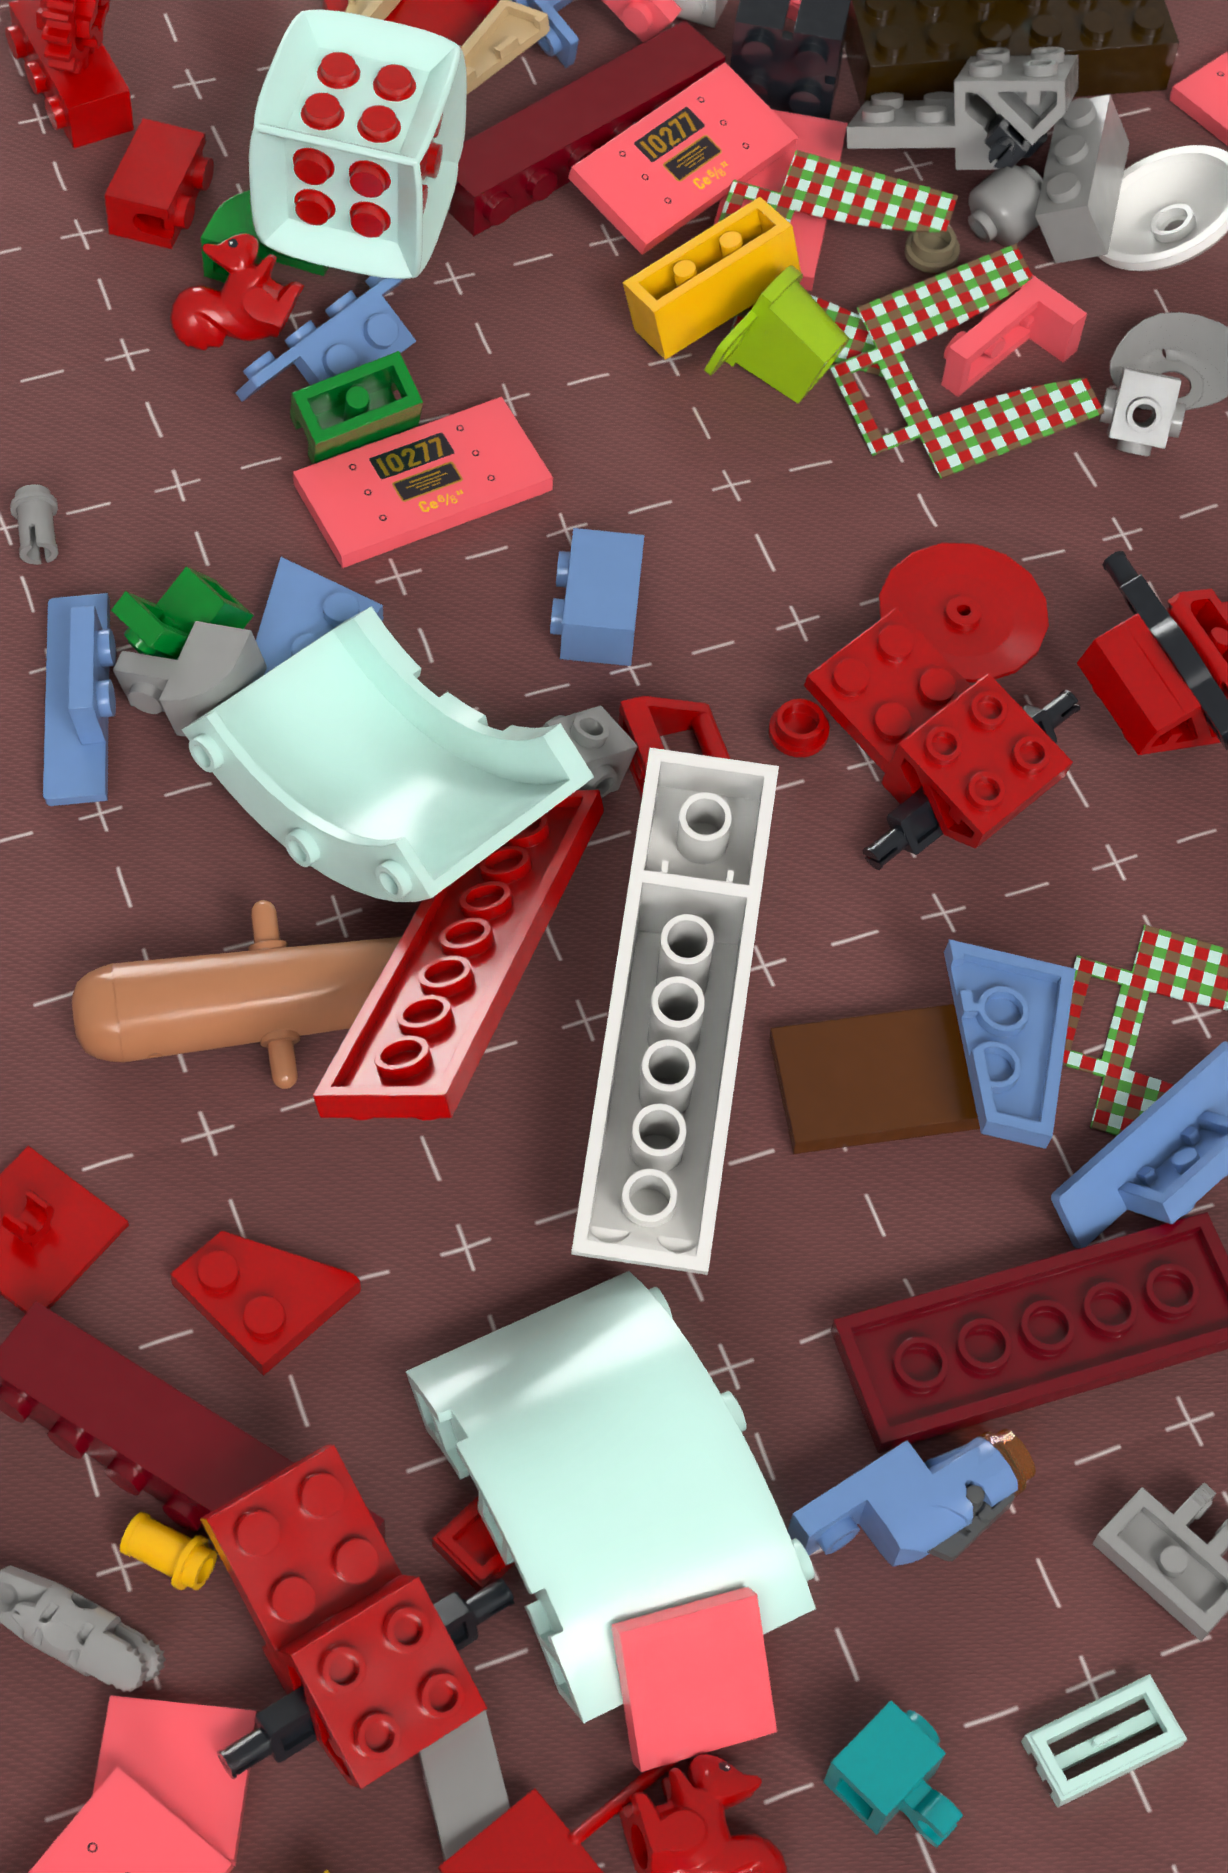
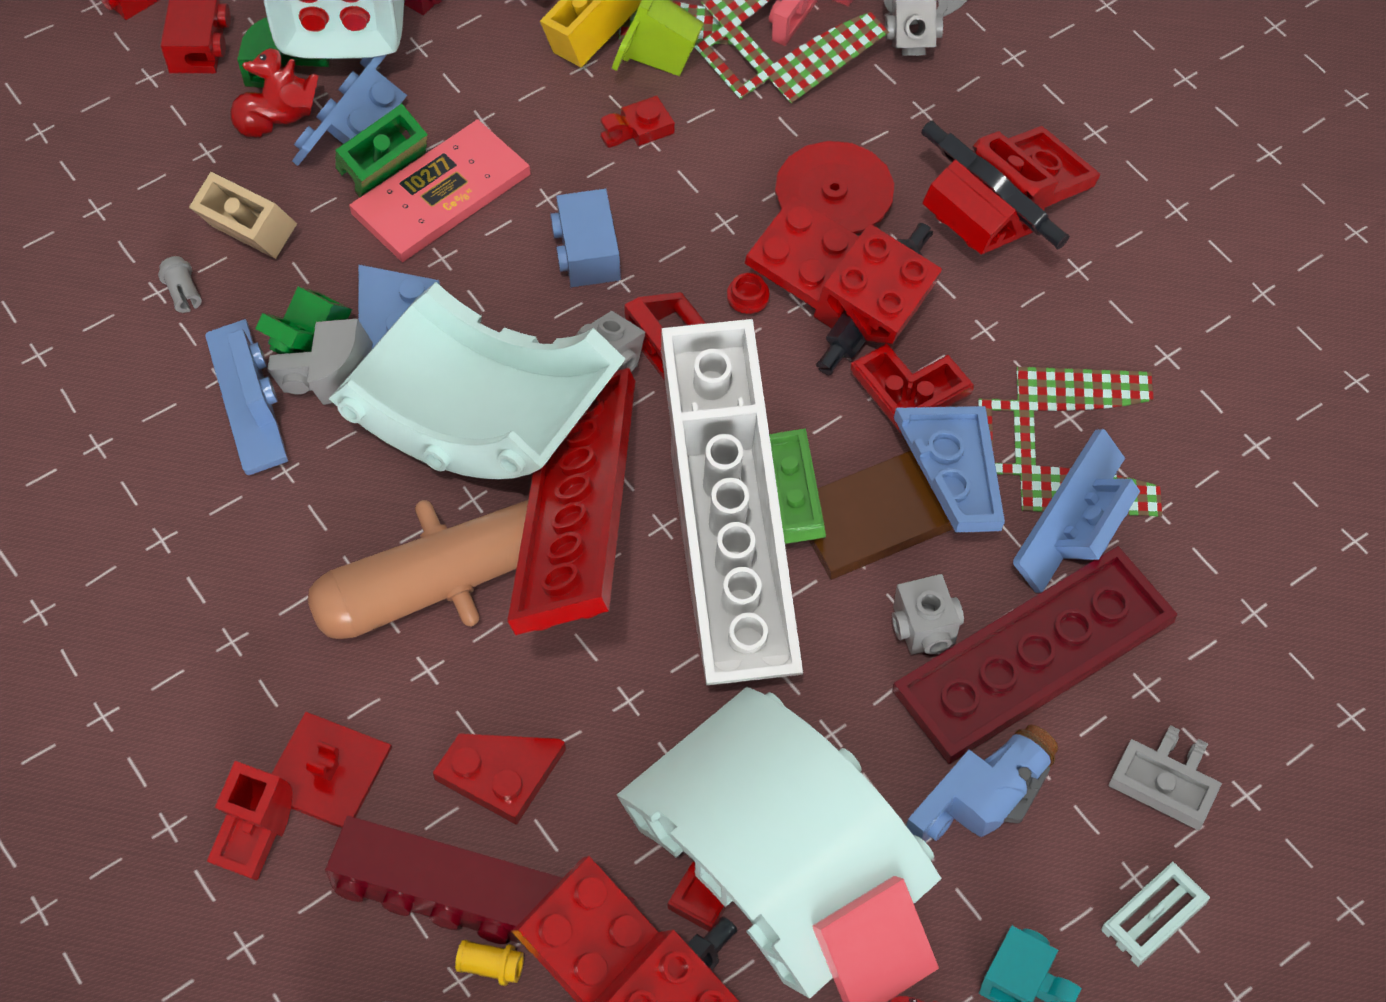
camera: 10 degrees left, 0 degrees up
none -> tan brick [189,172,297,259]
none -> red plate [600,95,675,147]
none -> bright green tile [769,428,826,544]
none -> red brick [850,344,974,433]
none -> light grey brick [892,574,964,655]

